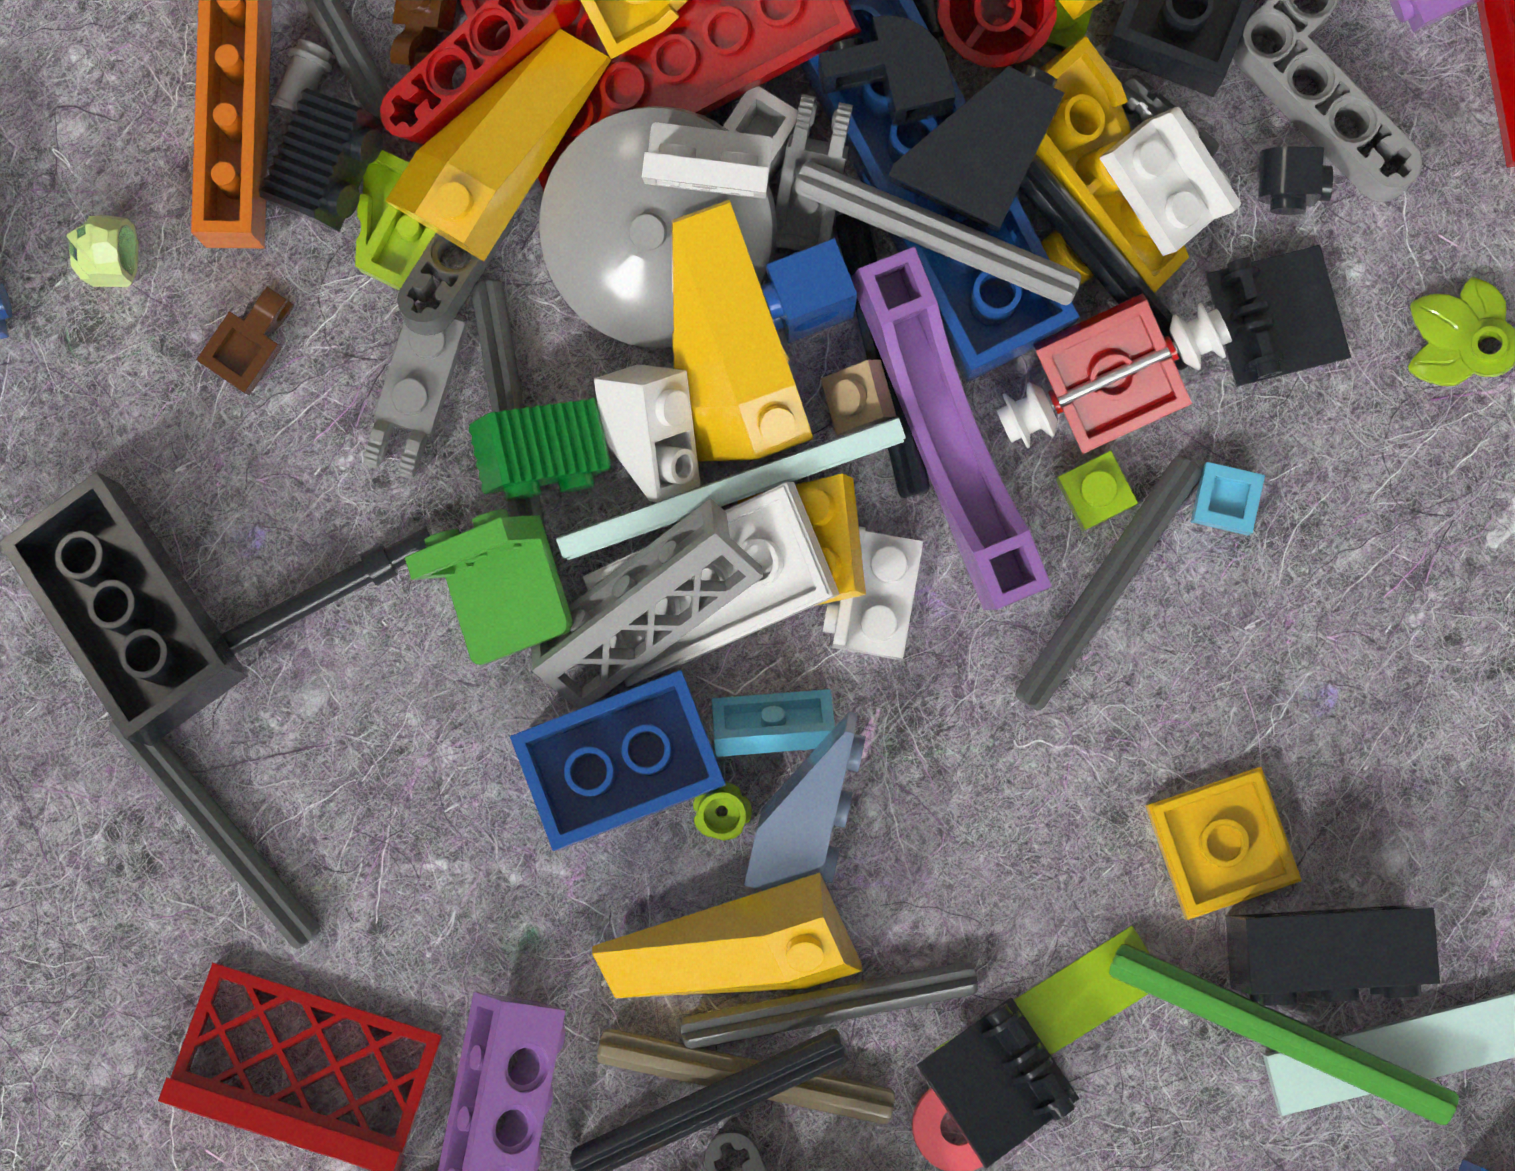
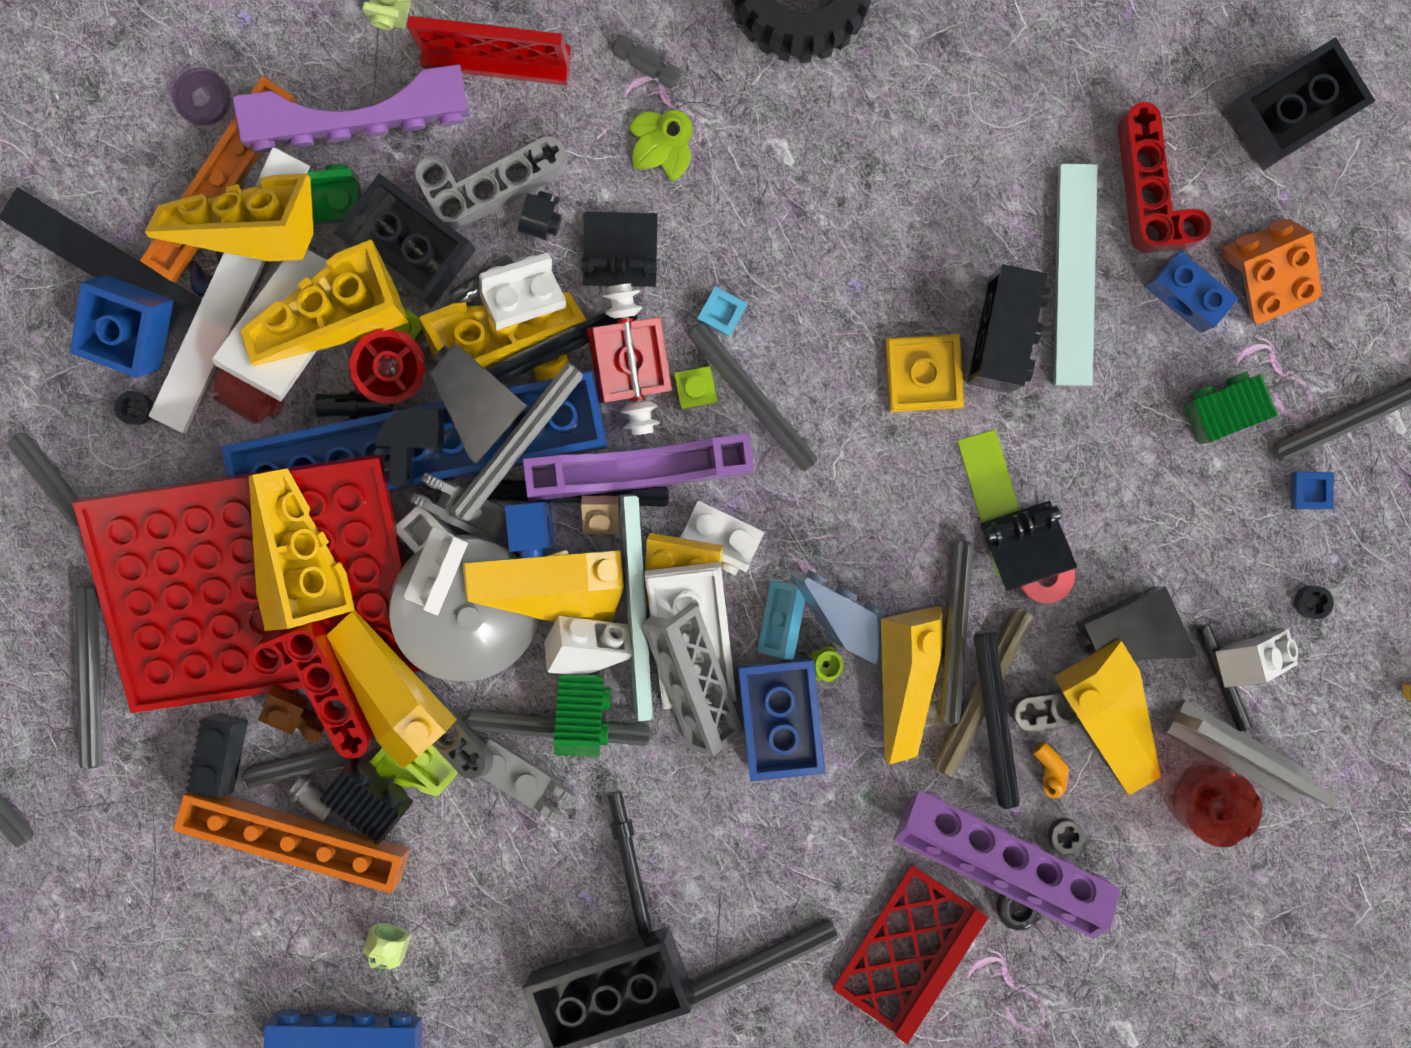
camera: 75 degrees left, 5 degrees up
reddish brown plate [196,286,294,396] -> none
bright green bracket [405,509,573,665] -> none
bright green axle [1109,944,1459,1125] -> none

